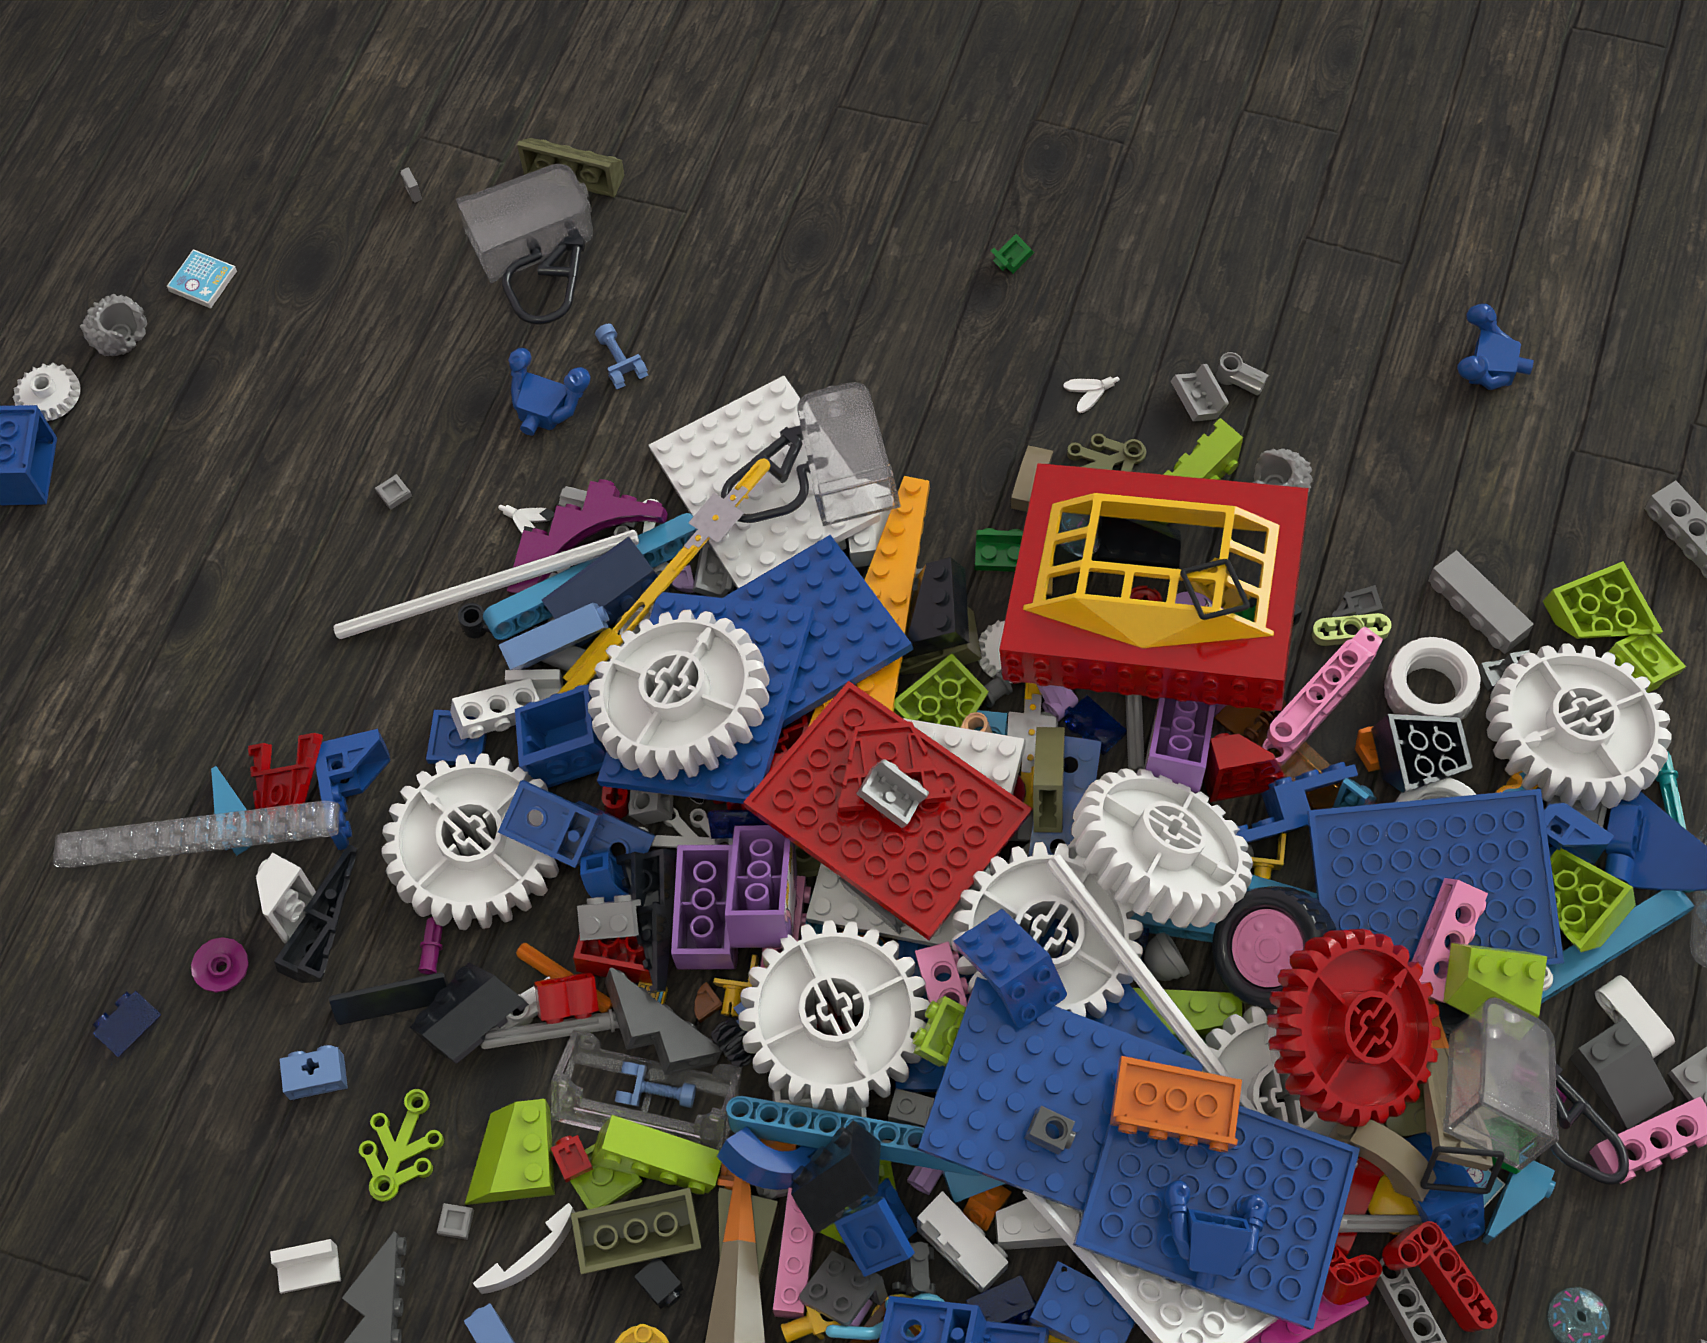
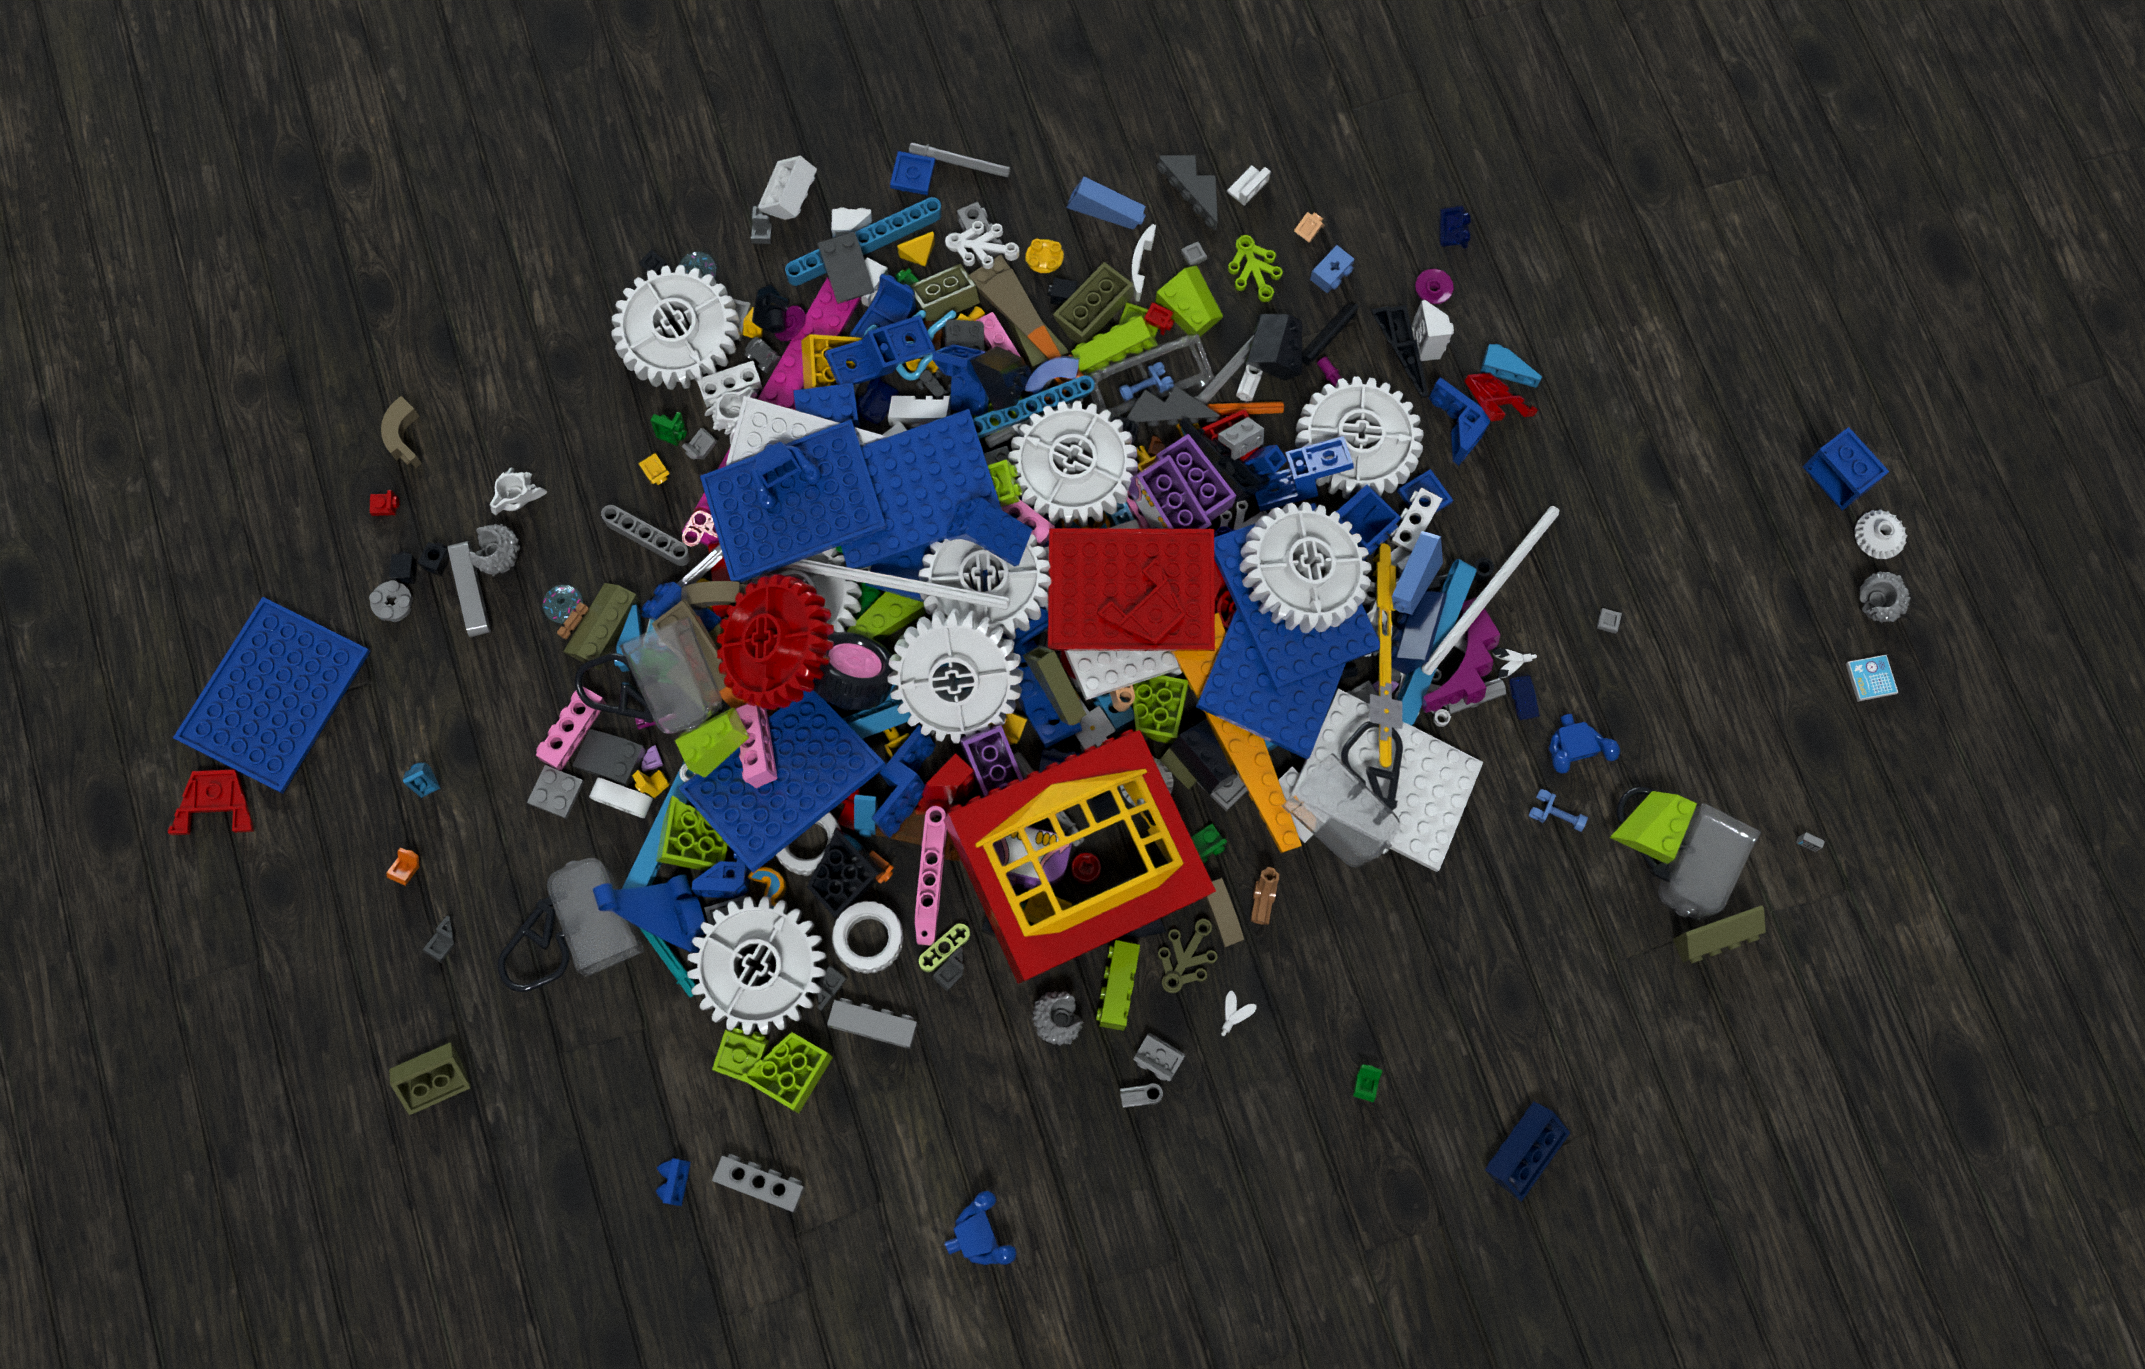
camera: 135 degrees right, 10 degrees up
clear beam [53,801,340,868] -> none
red brick [534,973,599,1024] -> none
light grey bracket [857,759,929,828] -> none
dark grey brick [1024,1106,1076,1154] -> none
orange bracket [1110,1056,1242,1152] -> none
black piece [1180,559,1250,620] -> none
red beam [1382,1221,1498,1332] -> none
black piece [1421,1146,1505,1194] -> none
none -> medium nougat axle [557,602,589,639]
none -> olive slope [563,583,640,671]
none -> yellow bracket [632,770,669,798]
none -> lavender tile [642,745,663,773]
none -> medium nougat piece [1251,867,1279,925]
none -> light nougat bracket [1294,212,1325,243]
none -> dark blue slope [1485,1102,1570,1202]
none -> clear blue slope [1509,675,1540,720]
none -> lime wedge [1610,791,1697,864]

